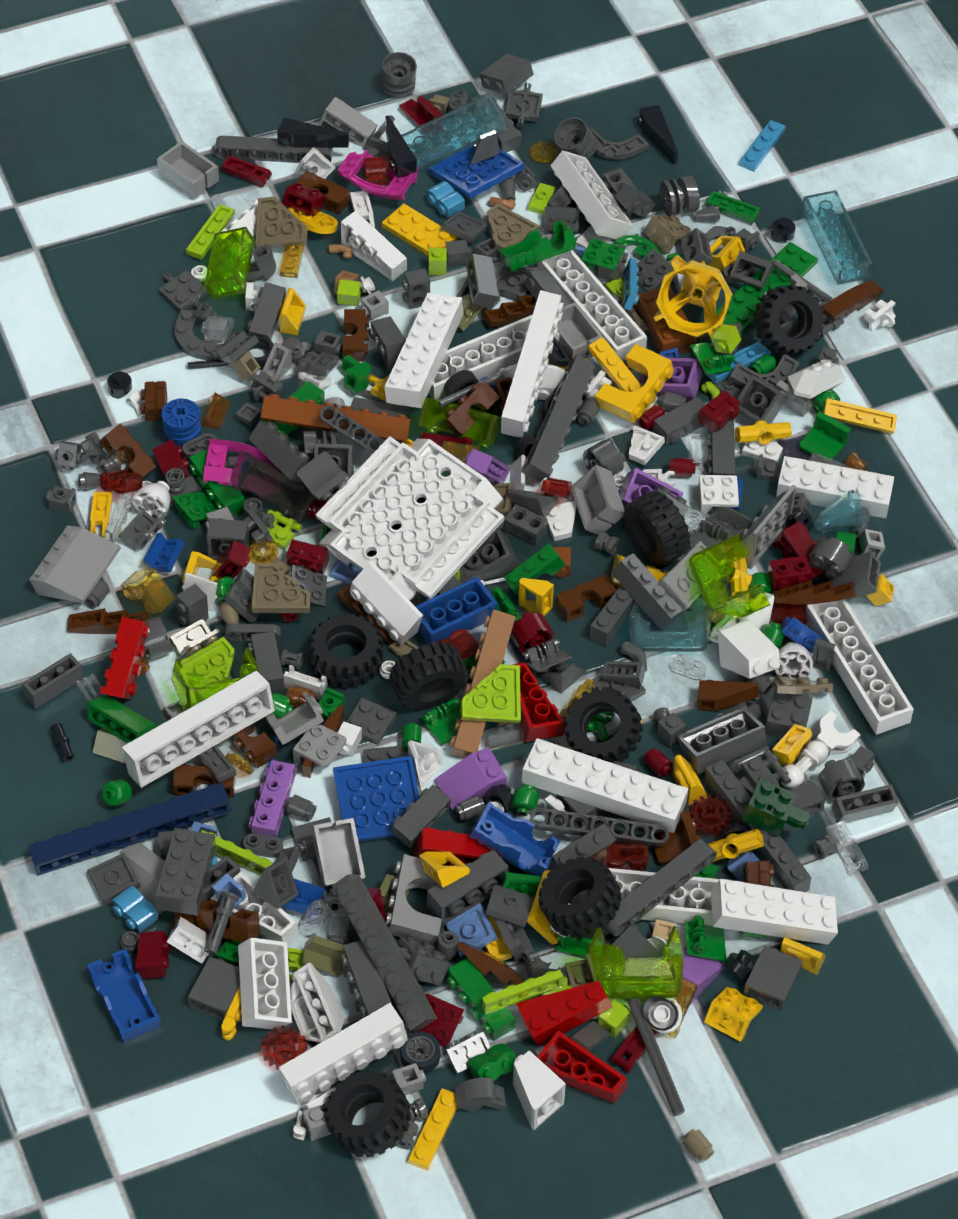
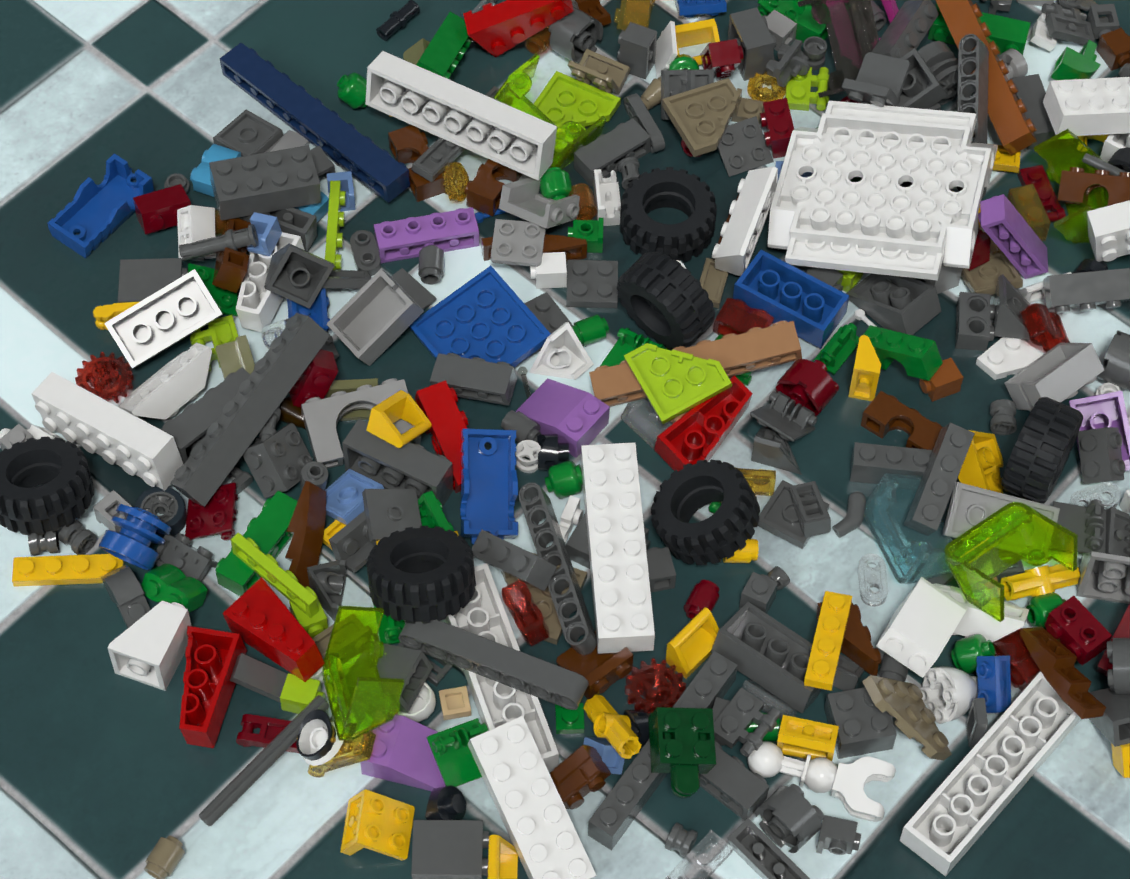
camera: 65 degrees right, 5 degrees up
none -> blue wheel [99,504,171,571]
none -> yellow plate [804,591,852,691]

